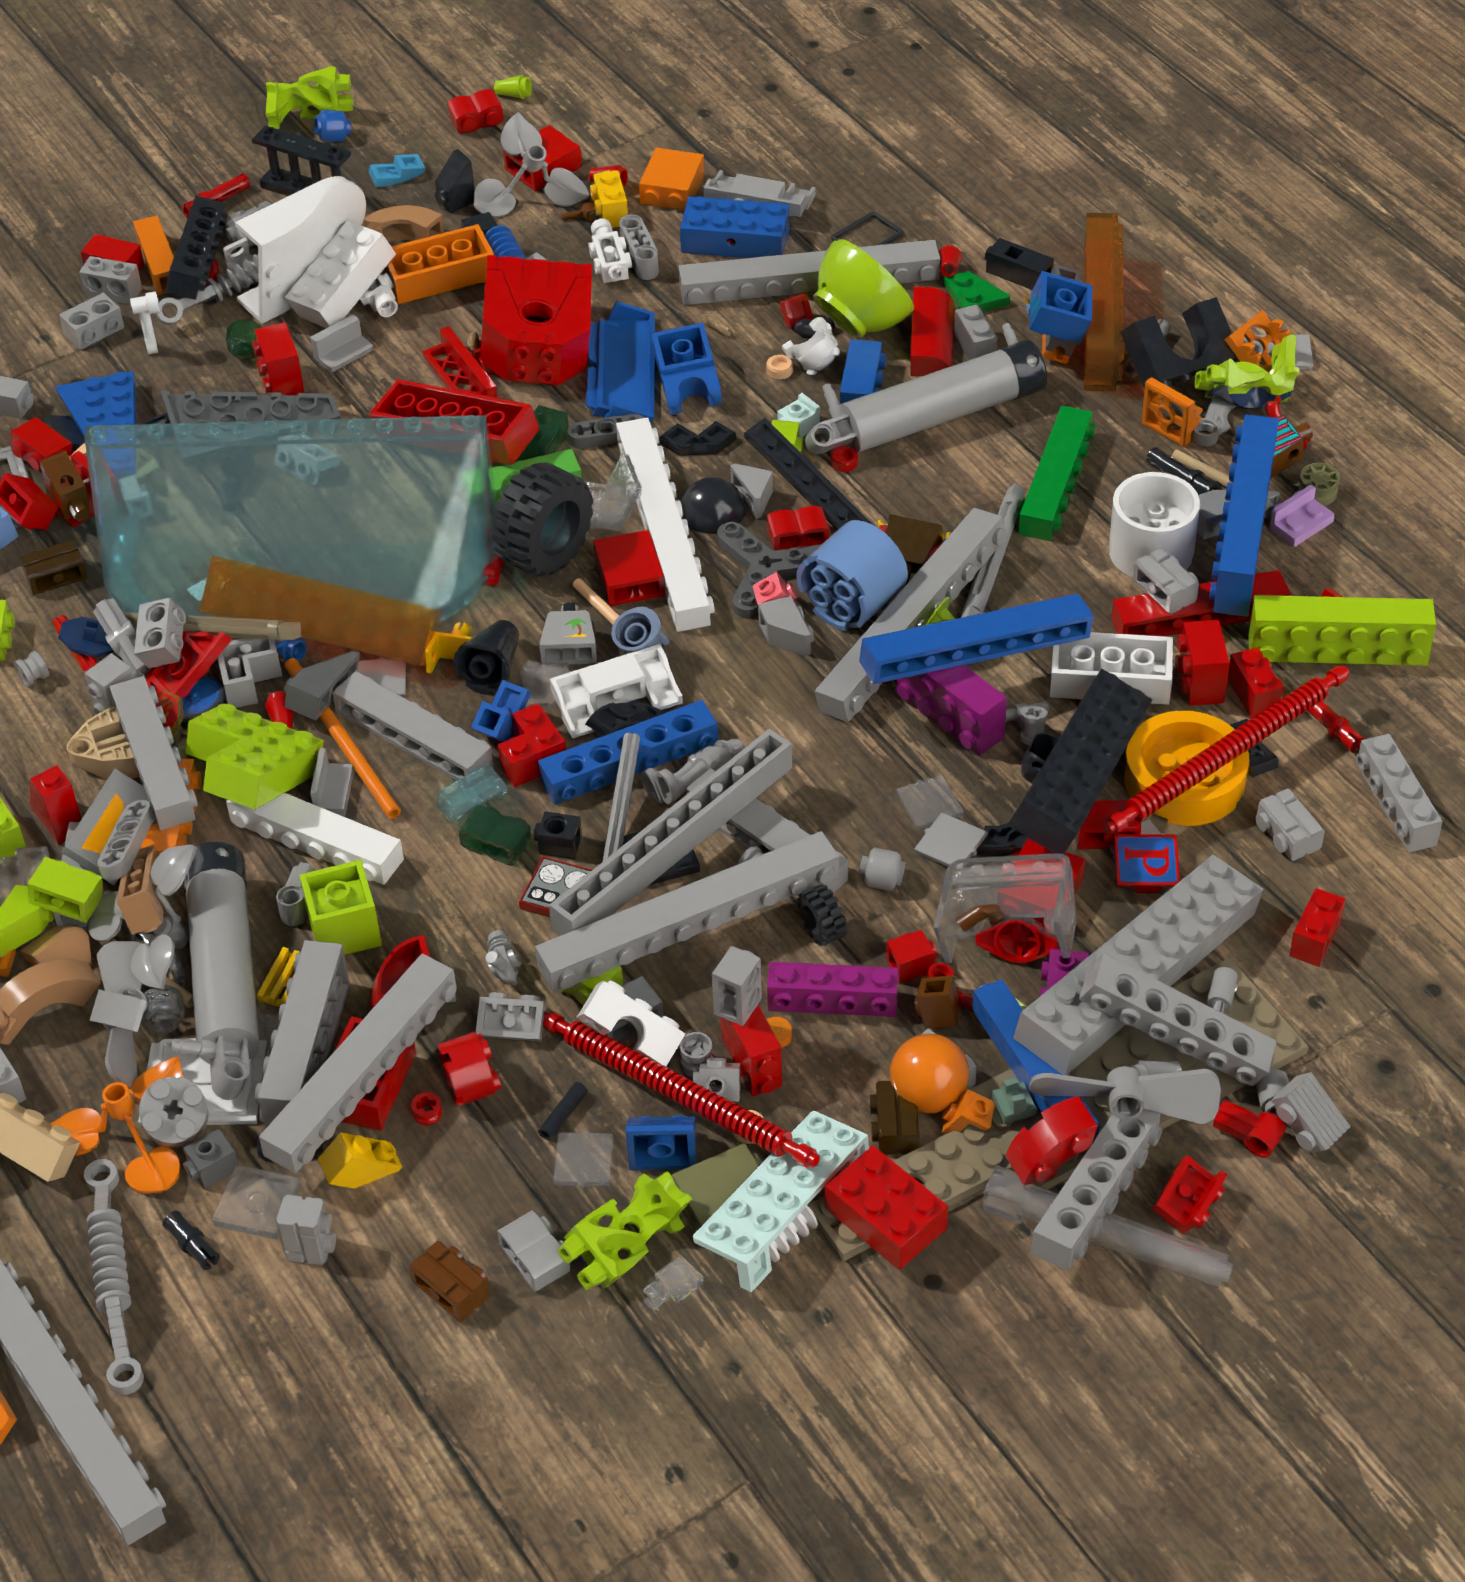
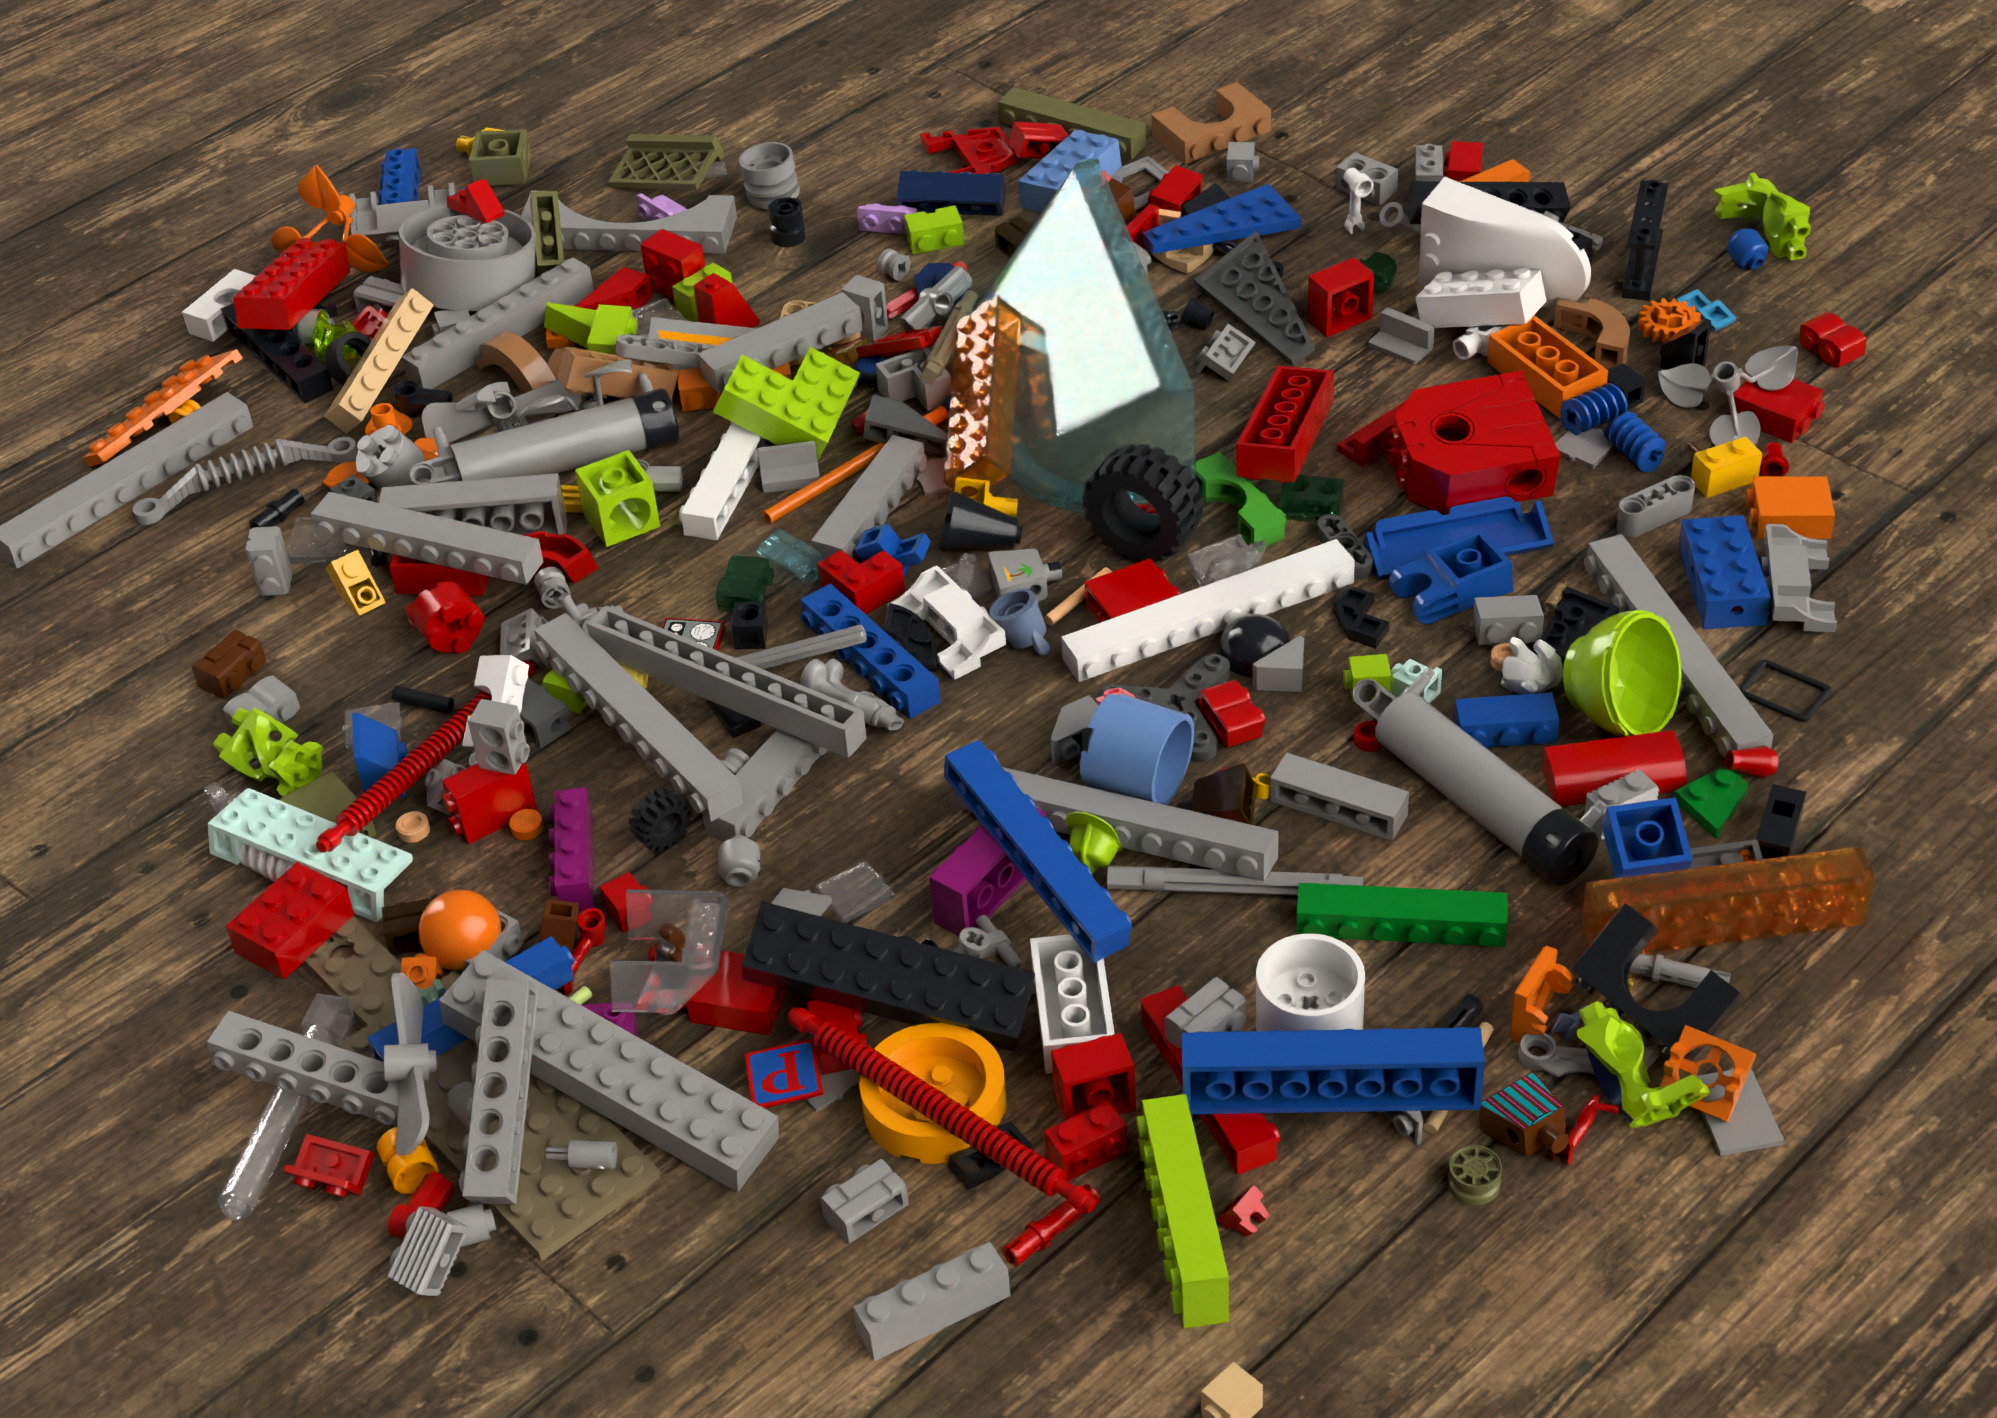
camera: 80 degrees right, 5 degrees down
light grey brick [134,598,186,668] -> none
red pin [181,173,251,218] -> none
lime cone [494,75,532,99] -> none
white brick [588,219,632,283] -> none
black tile [744,418,872,530] -> none
red brick [1005,1096,1098,1186] -> none
lavender bracket [1269,485,1335,547] -> none
red brick [1289,888,1346,967] -> none
none -> light orange wheel [376,1126,439,1195]
none -> black piece [394,381,453,418]
none -> light grey brick [1270,752,1409,841]
none -> light grey brick [1472,595,1544,646]
none -> black wing [1540,586,1619,666]
none -> blue piece [1604,411,1666,472]
none -> orange gear [1638,298,1701,343]

